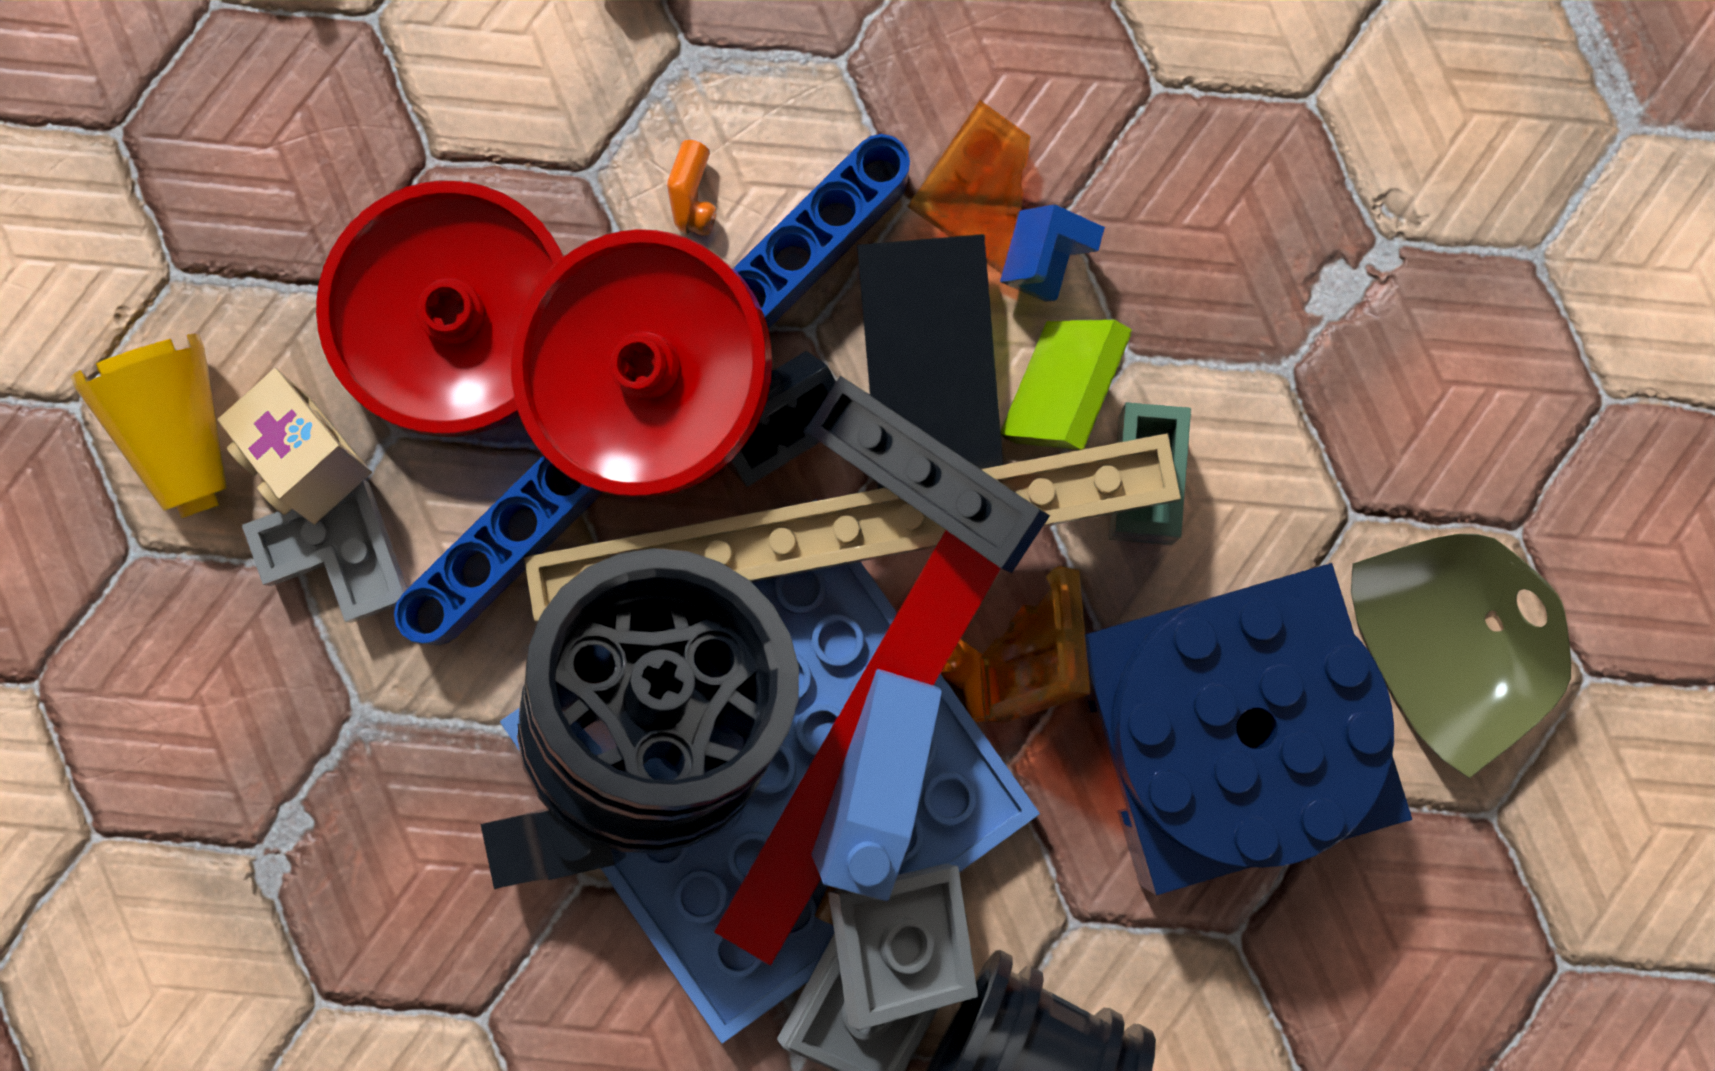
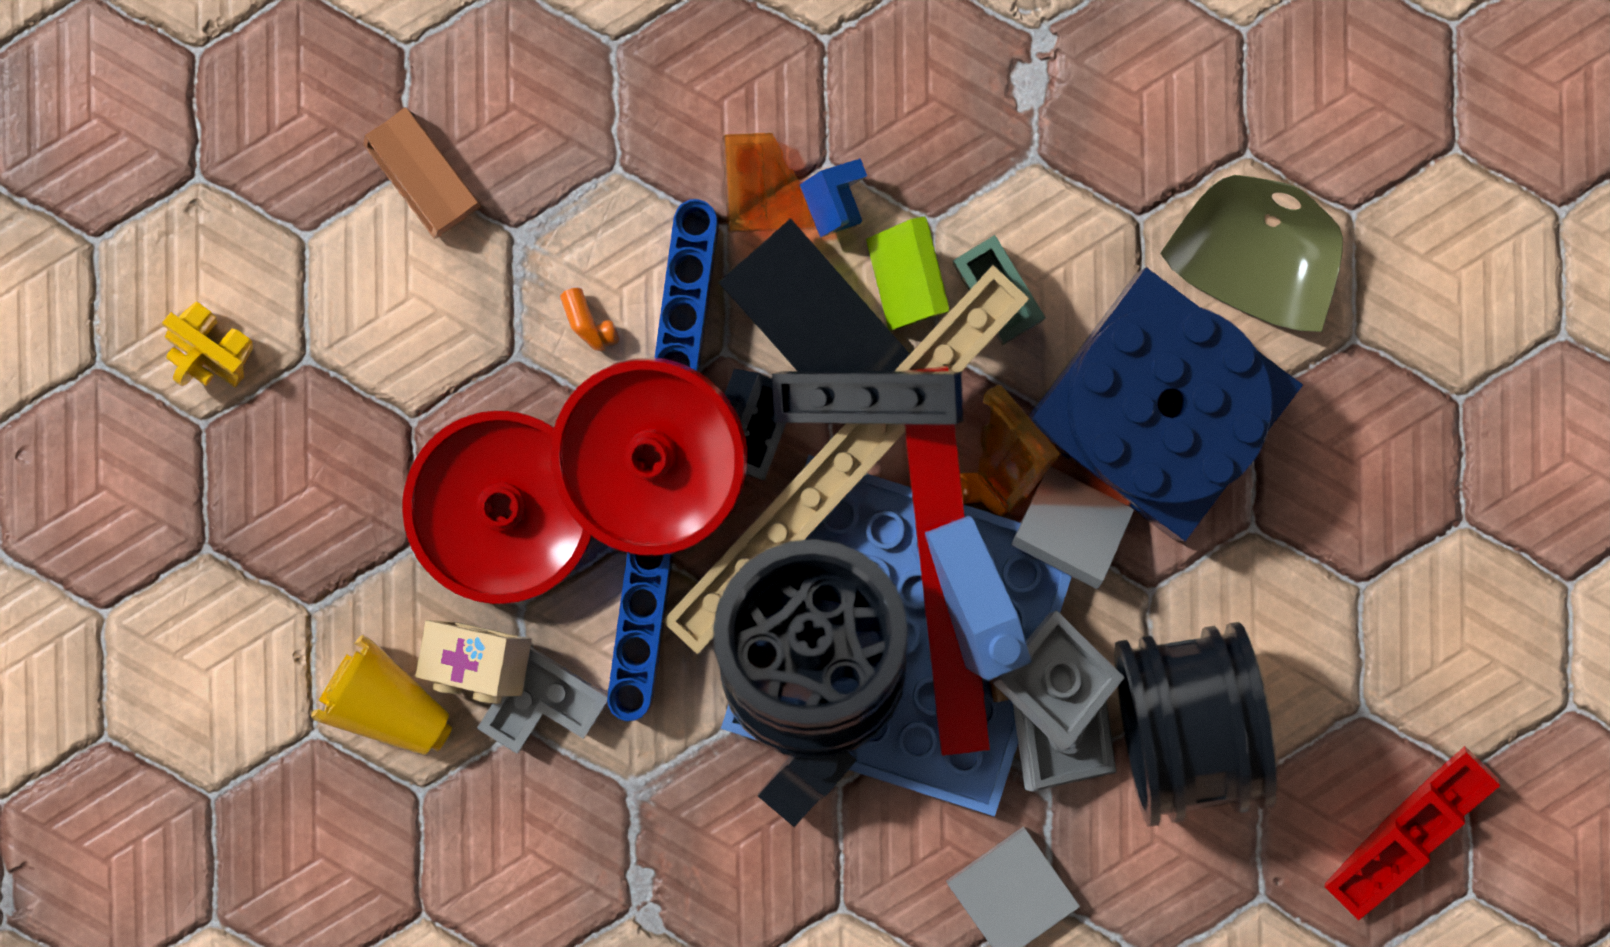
camera: 30 degrees left, 5 degrees up
none -> light grey tile [1011,466,1134,589]

